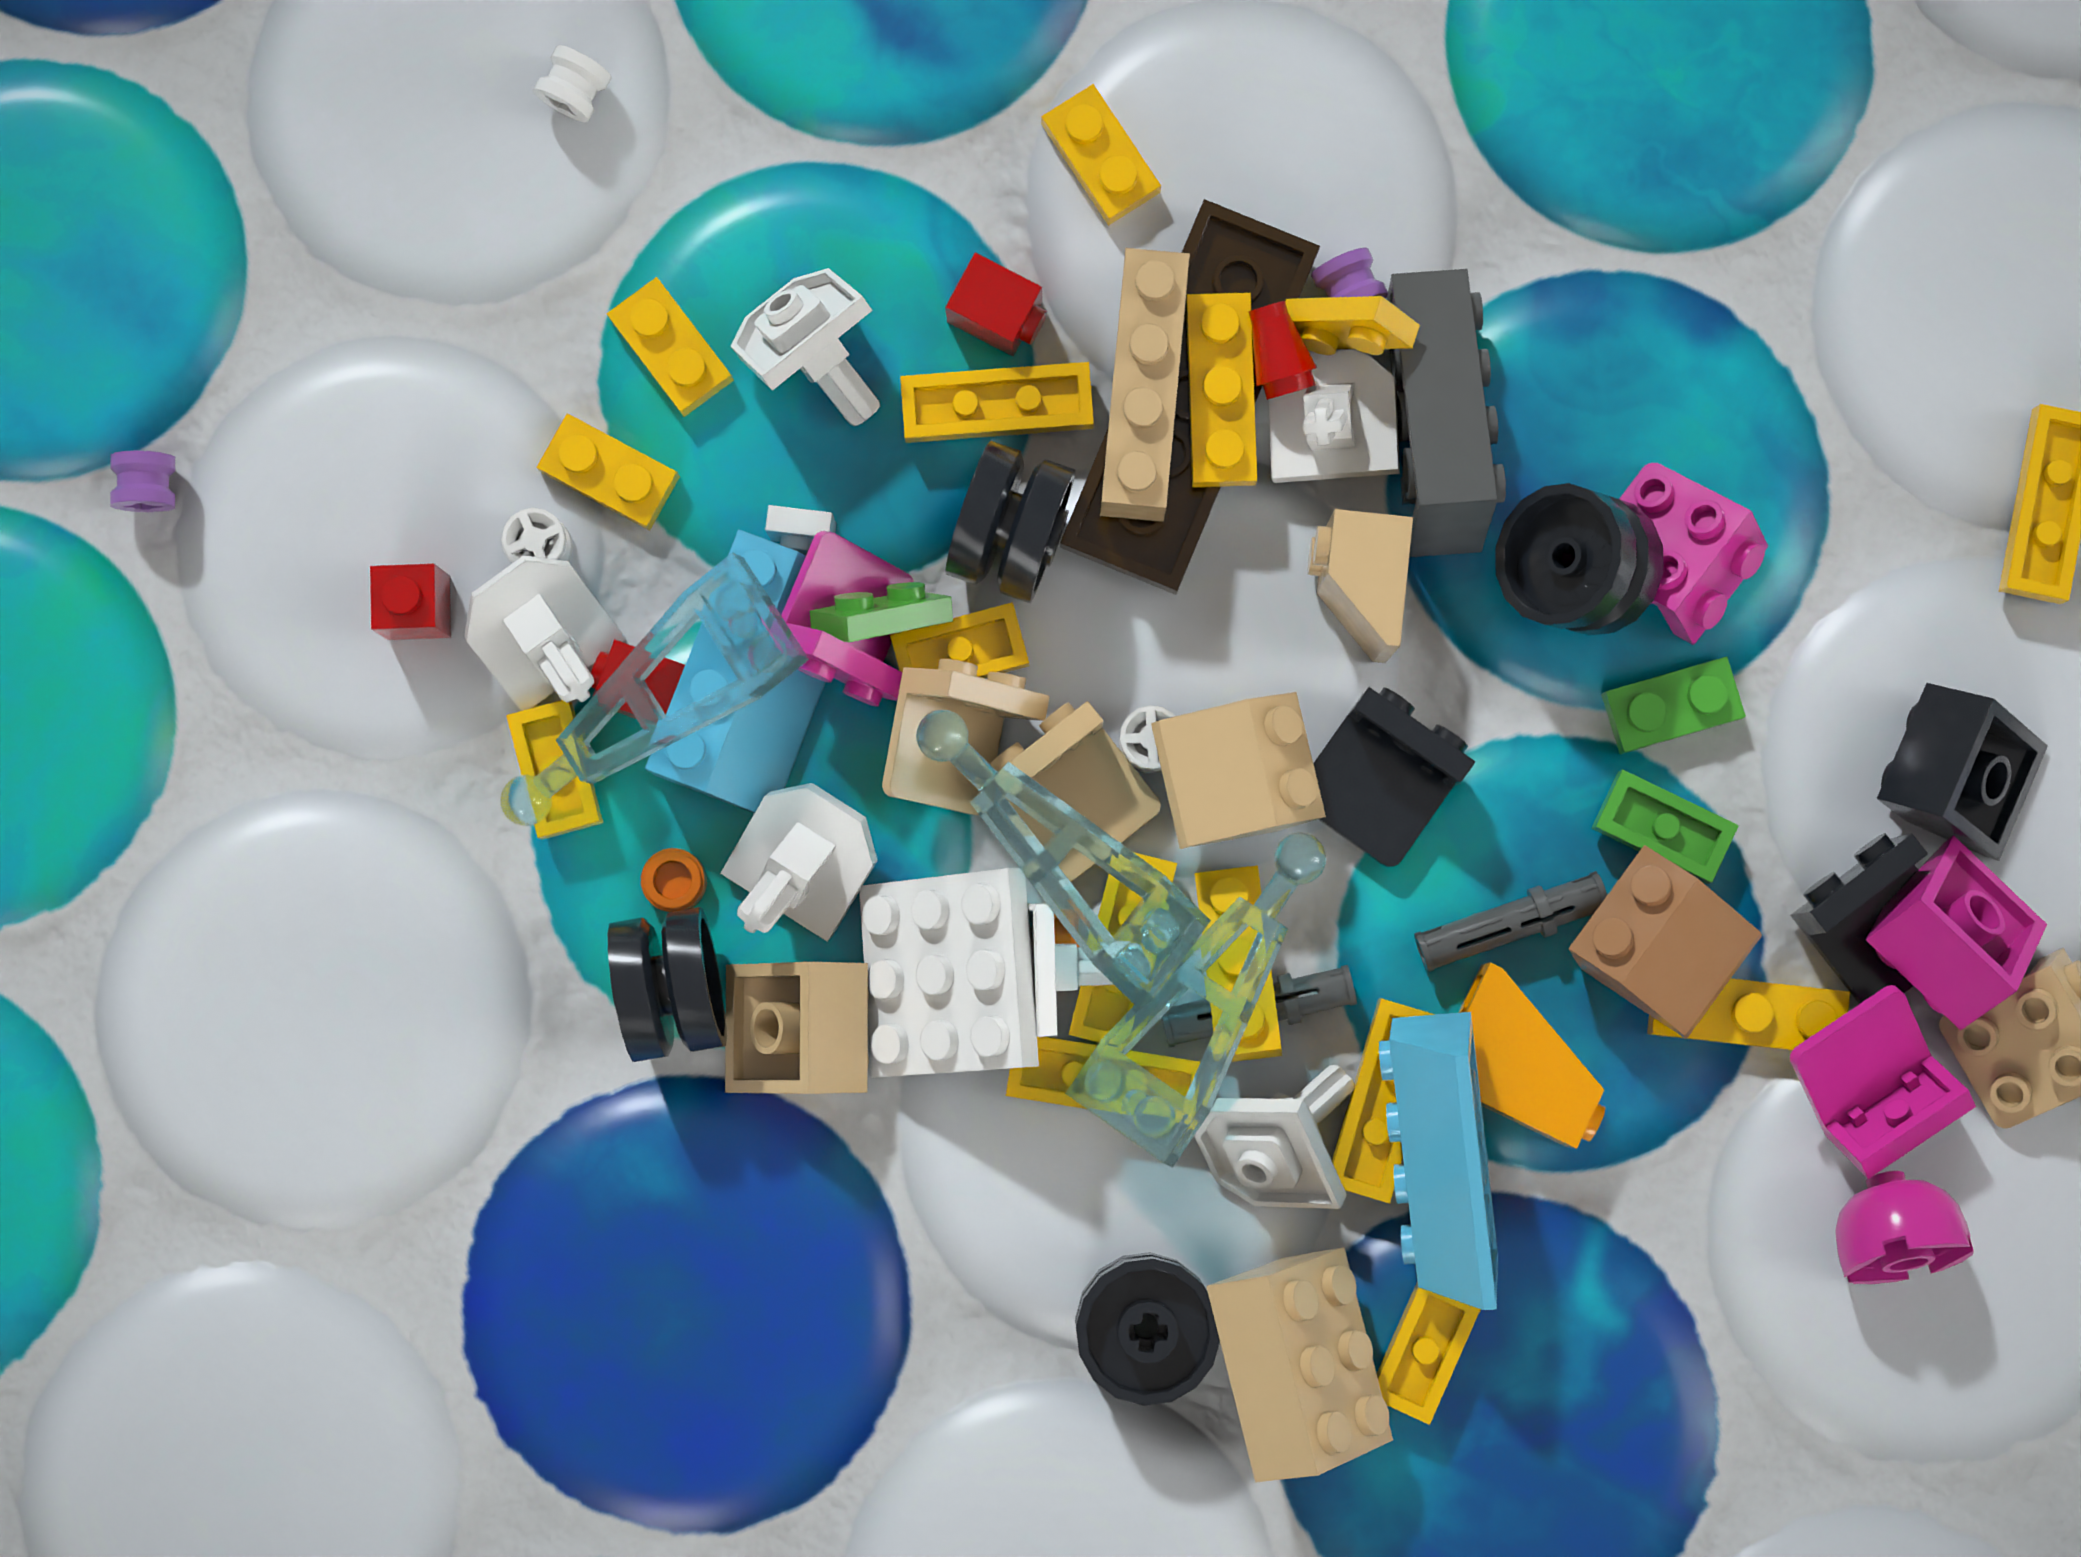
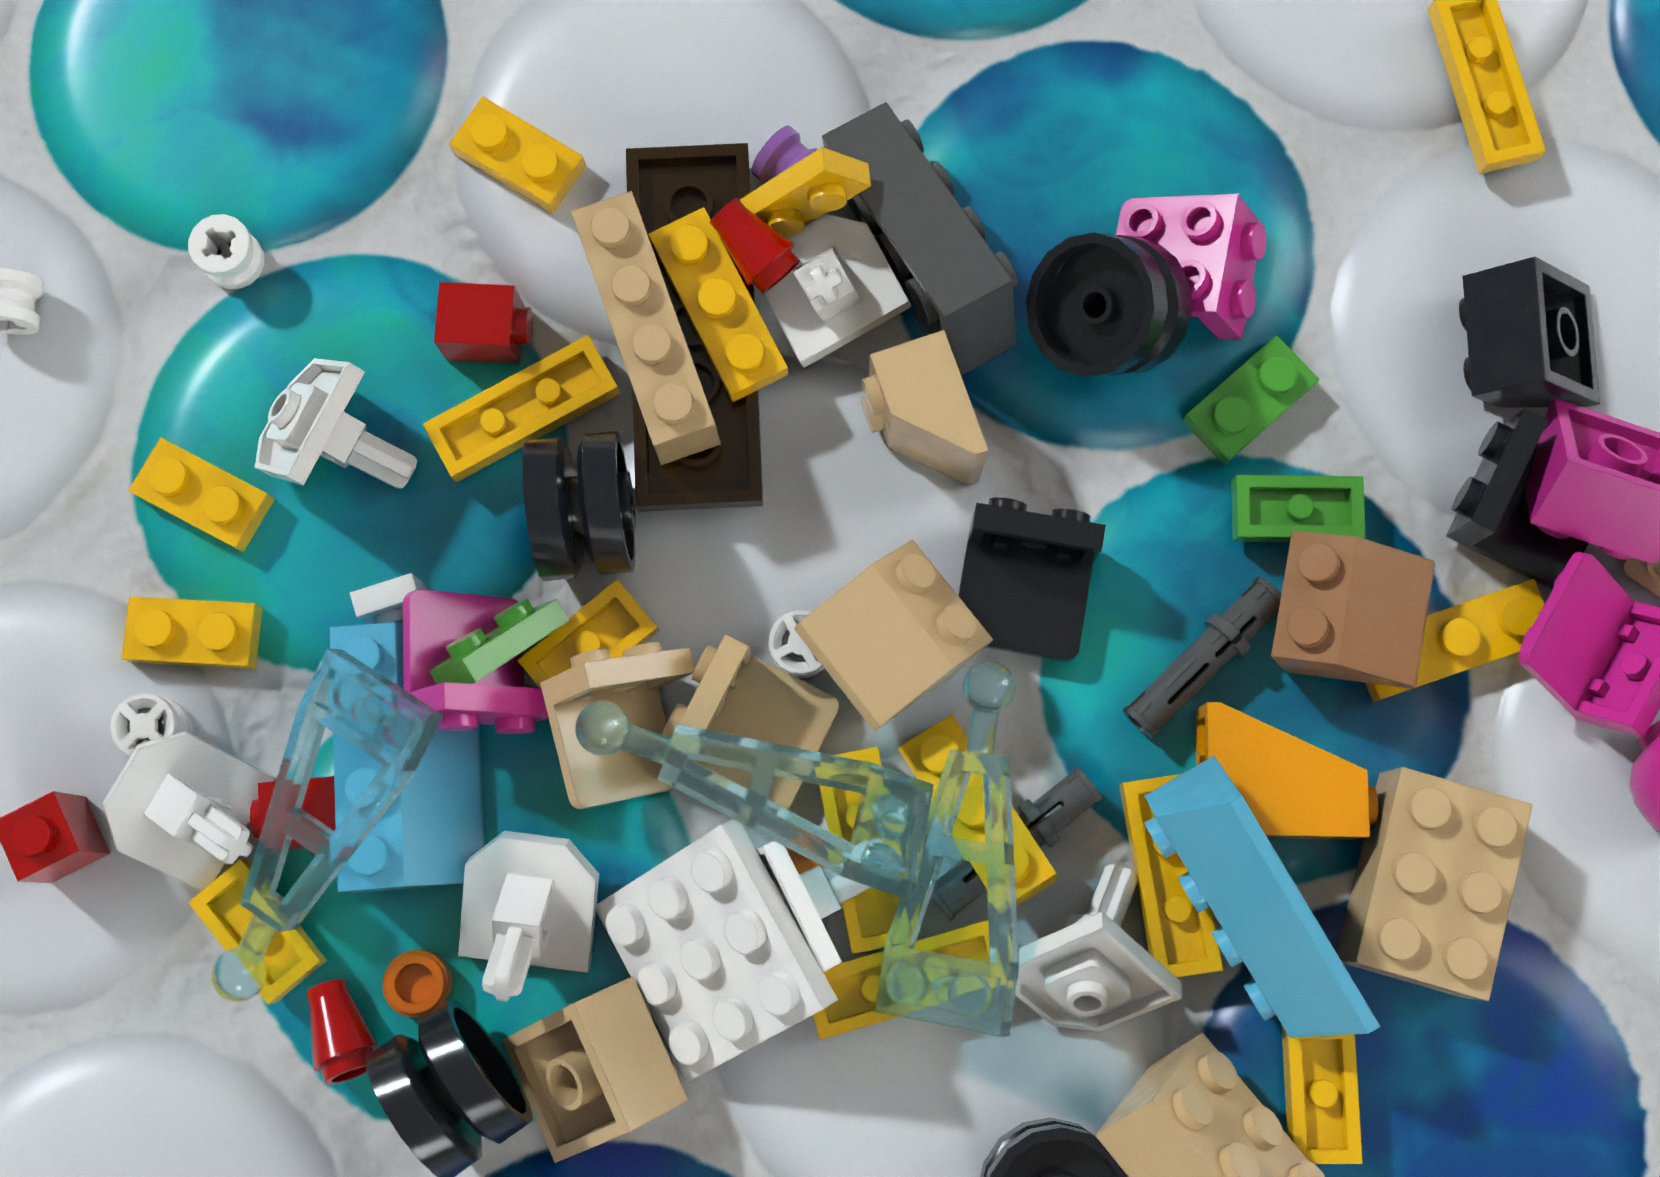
camera: 25 degrees left, 5 degrees down
none -> white wheel [188,214,264,289]
none -> red cone [306,979,379,1085]
none -> tan brick [1336,767,1533,1001]

